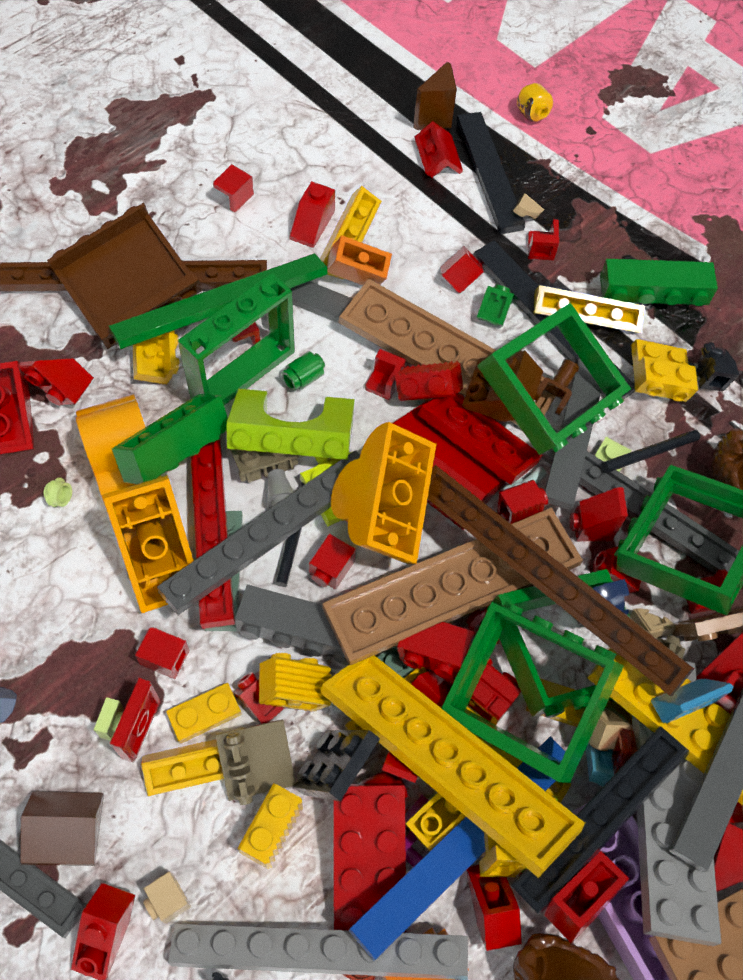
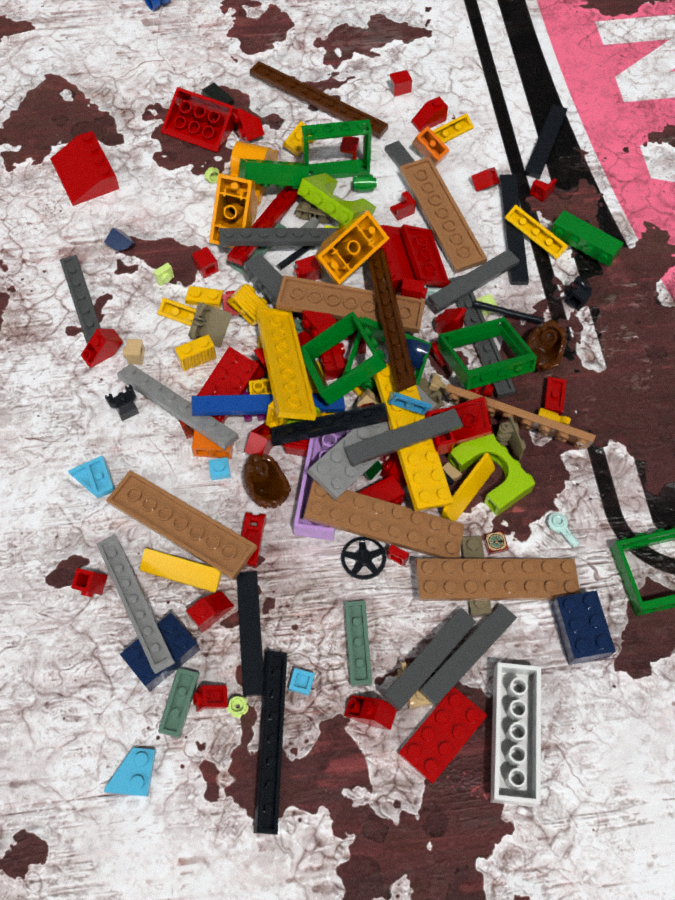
camera: 40 degrees right, 0 degrees up
reddish brown slope [20,791,104,866] -> none
reddish brown panel [47,202,202,350] -> none
green tile [109,253,328,349] -> none
red plate [110,678,161,763] -> none
black plate [294,730,380,801] -> none
red brick [395,361,463,401] -> none
reddish brown slope [413,62,457,130] -> none
red panel [414,121,463,178] -> none
reddish brown slope [462,350,543,422] -> none
green bracket [477,284,514,327] -> none
green window [477,302,631,455] -> none
tan tile [513,193,544,219] -> none
yellow head [517,83,553,122] -> none
reddish brown piece [534,359,579,416] -> none
red slope [544,851,629,944] -> none
yellow plate [631,339,698,402] -> none

